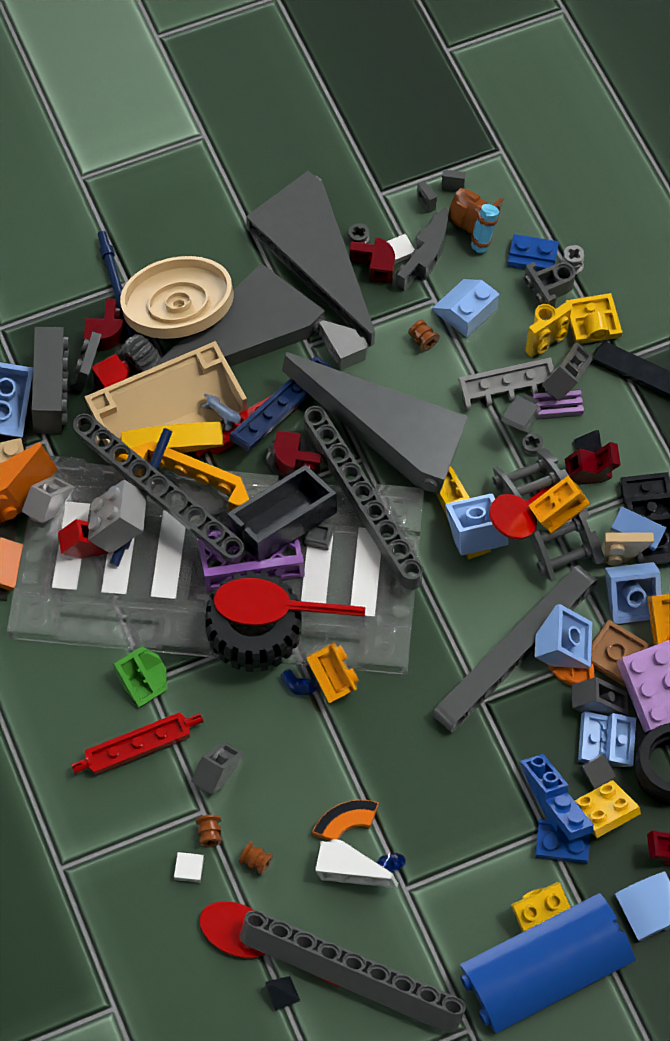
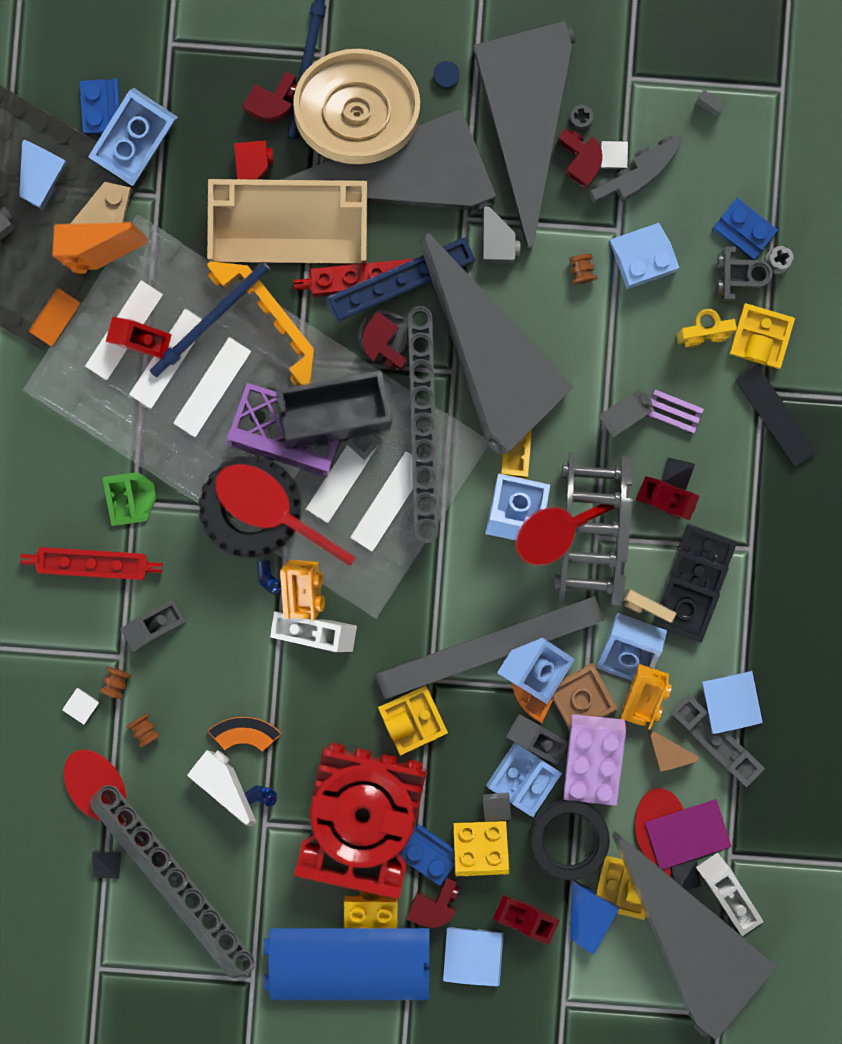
camera: 25 degrees right, 25 degrees up
light grey slope [22,476,74,523] -> none
dark grey piece [32,327,69,434] -> none
dark grey plate [70,331,102,392] -> none
dark grey beam [73,413,246,564] -> none
light grey brick [88,480,147,554] -> none
dark grey gear [121,334,161,373] -> none
yellow slope [121,422,224,453] -> none
sand blue piece [201,394,241,431] -> none
dark grey tile [417,181,437,213] -> none
dark orange piece [448,188,504,253] -> none
light grey hinge [458,357,554,410] -> none
blue slope [520,754,594,840] -> none
dark grey bush [522,433,544,457] -> none
light orange hinge [528,476,591,534] -> none
dark grey slope [542,342,593,401] -> none
medium blue tile [610,506,666,551] -> none
none -> white slope [270,611,357,652]
none -> red brick [294,742,427,899]
none -> yellow plate [378,685,448,755]
none -> dark red brick [407,875,459,928]
none -> dark blue tile [433,61,460,89]

